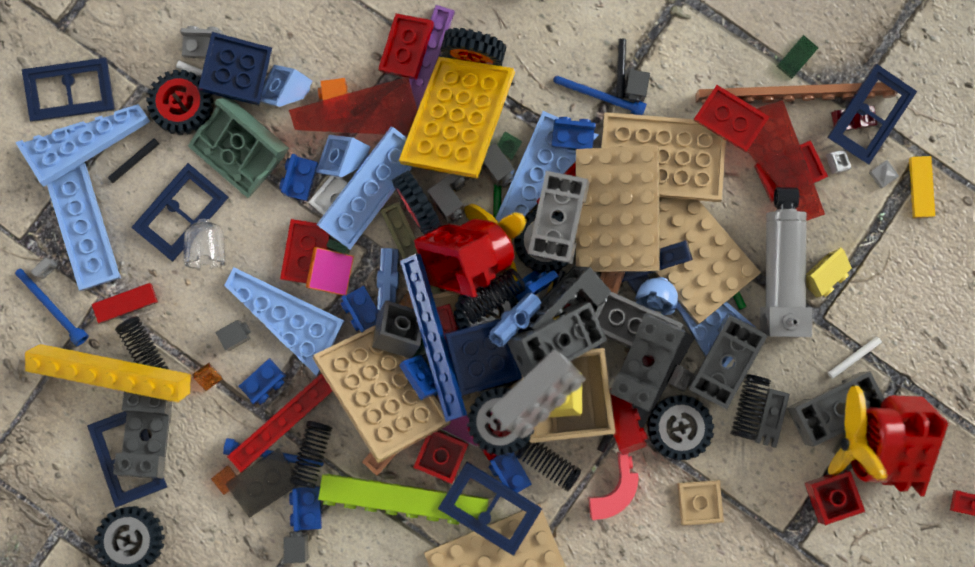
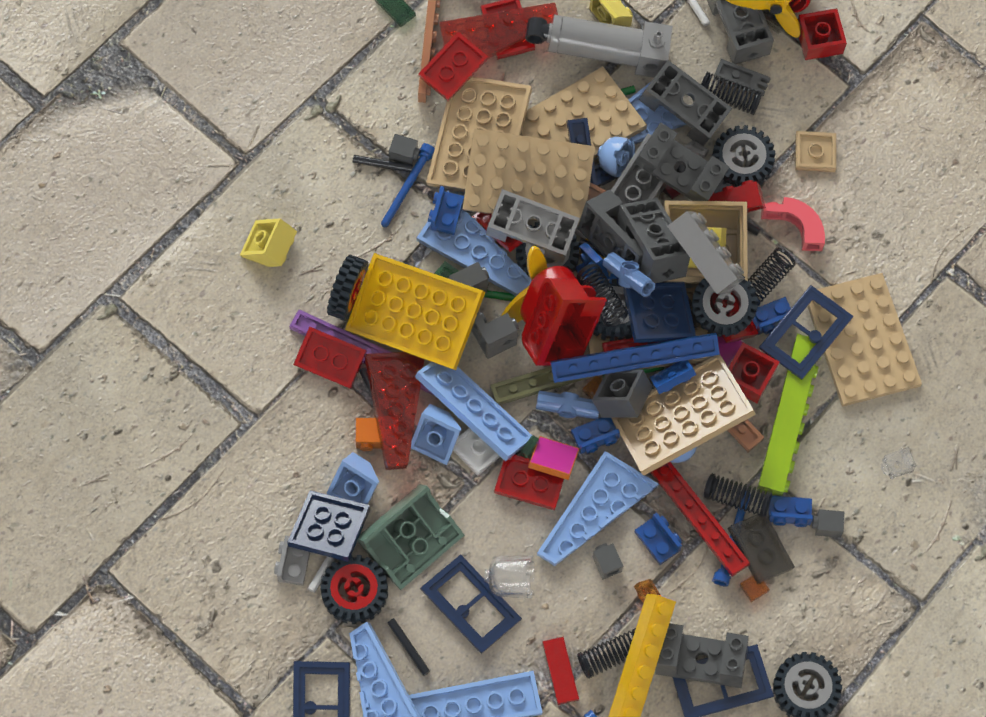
camera: 85 degrees left, 15 degrees down
blue bracket [279,154,318,202] -> none
black wheel [392,170,441,235] -> none

